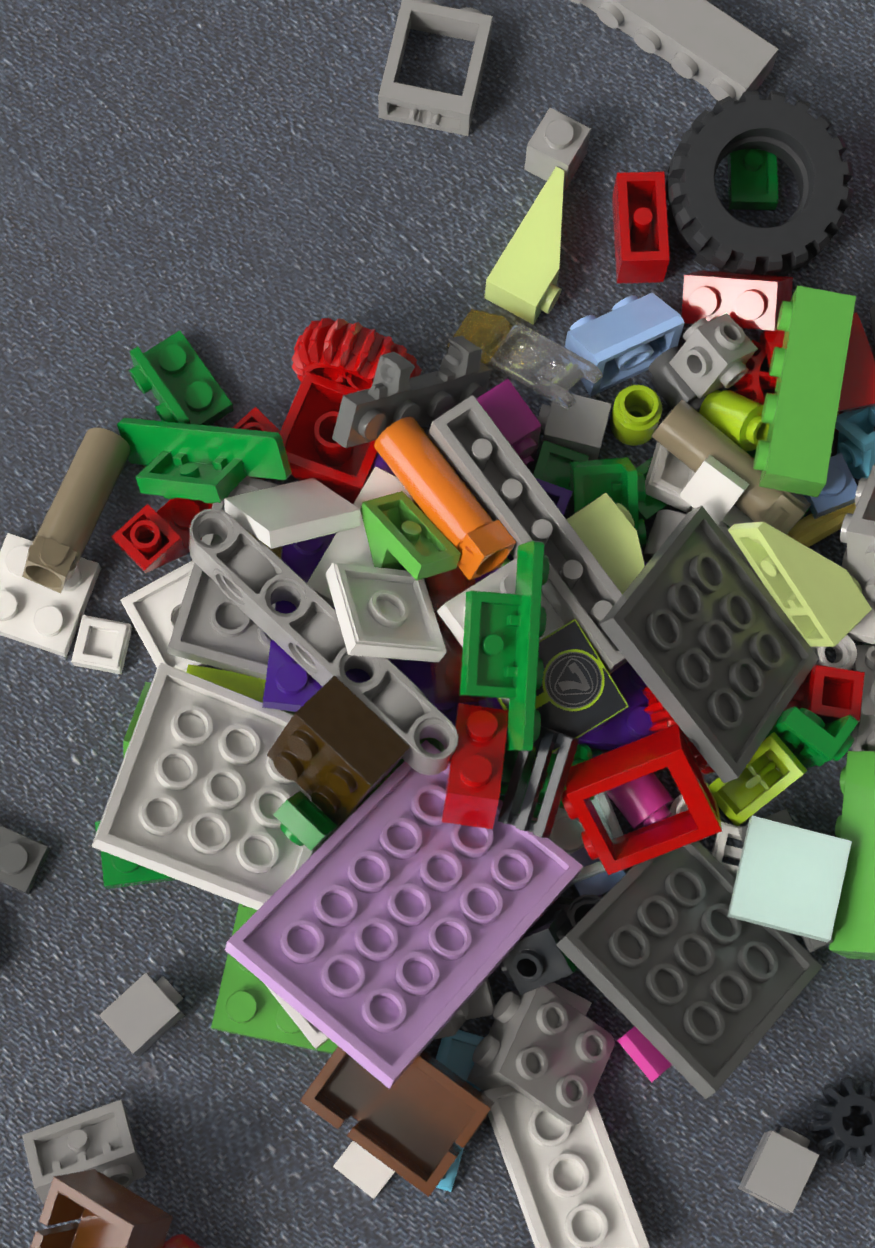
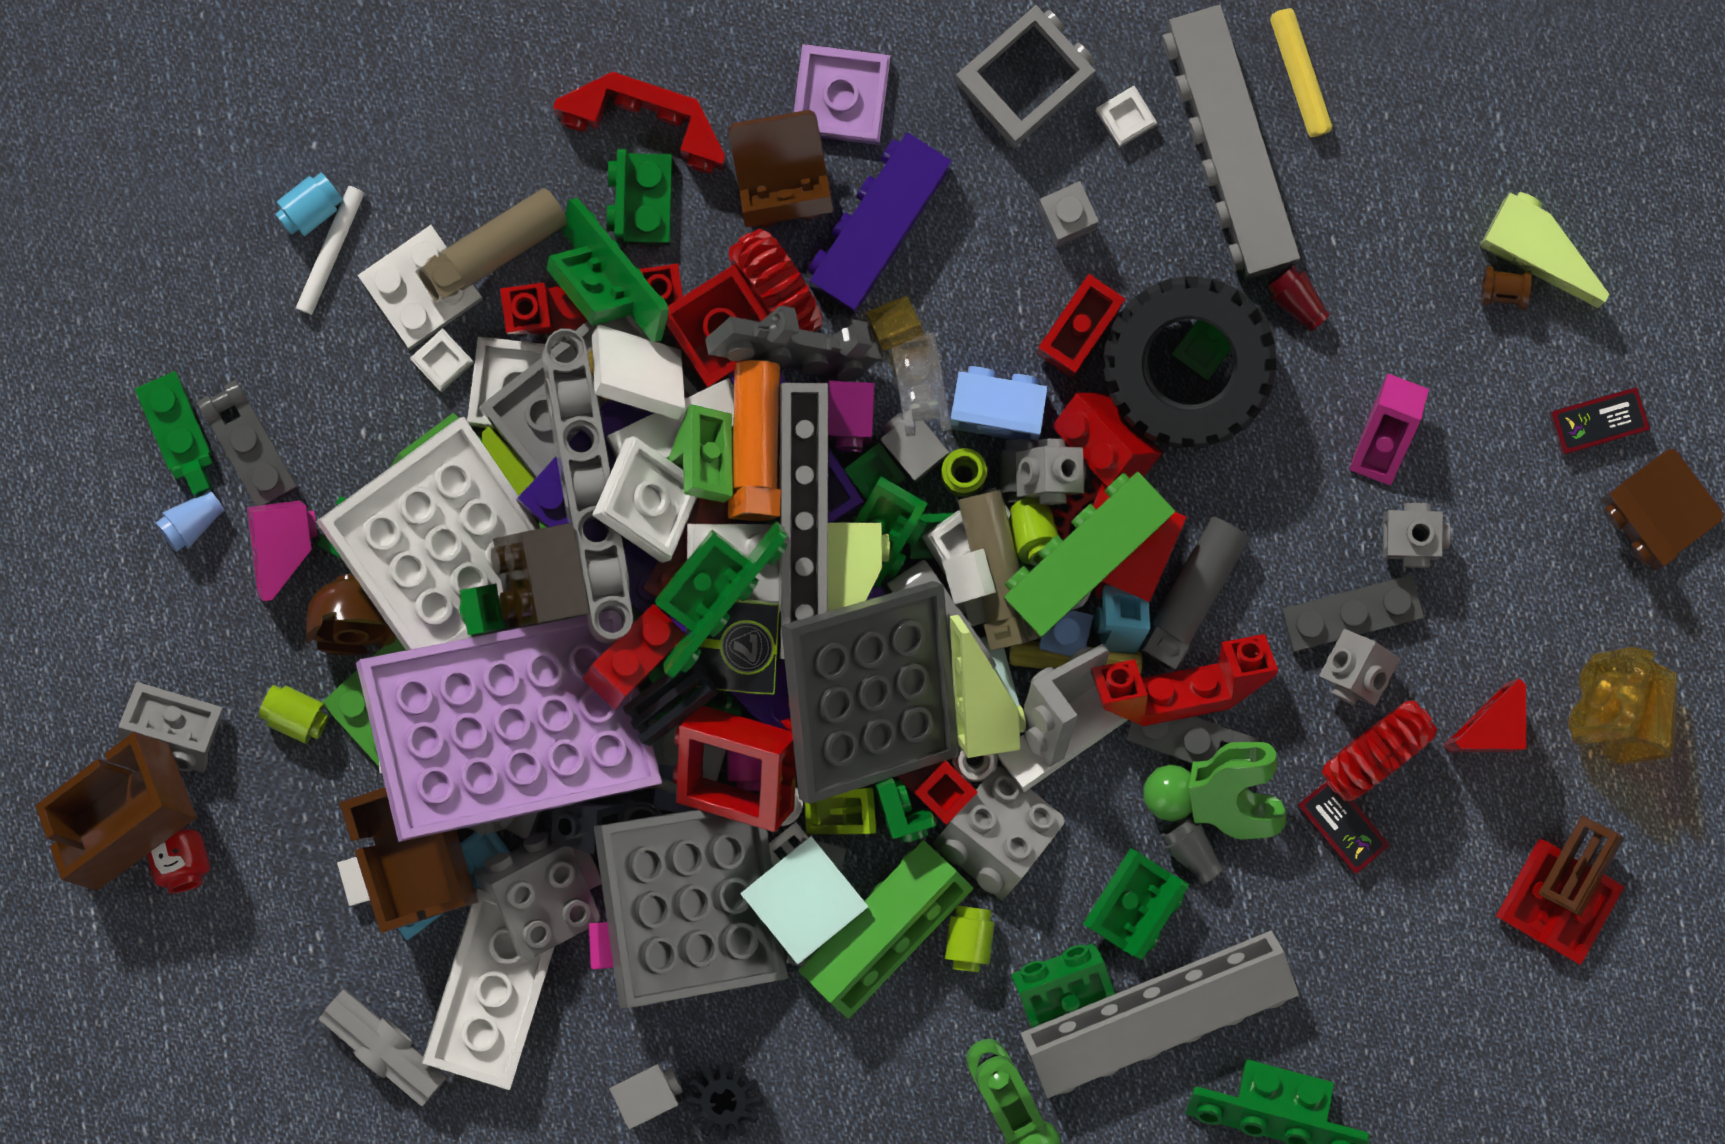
camera: 40 degrees right, 10 degrees up
light grey brick [99,973,185,1057] -> none
yellowish green slope [485,167,564,325] -> none
none -> dark pink slope [247,500,317,601]
none -> lime brick [258,685,329,744]
none -> reddish brown cylinder [306,574,396,655]
none -> red slope [553,71,727,174]
none -> reddish brown bracket [728,110,834,228]
none -> lavender tile [794,44,891,145]
none -> dark purple brick [807,132,952,316]
none -> white tile [1096,86,1157,148]
none -> dark red cone [1266,264,1330,332]

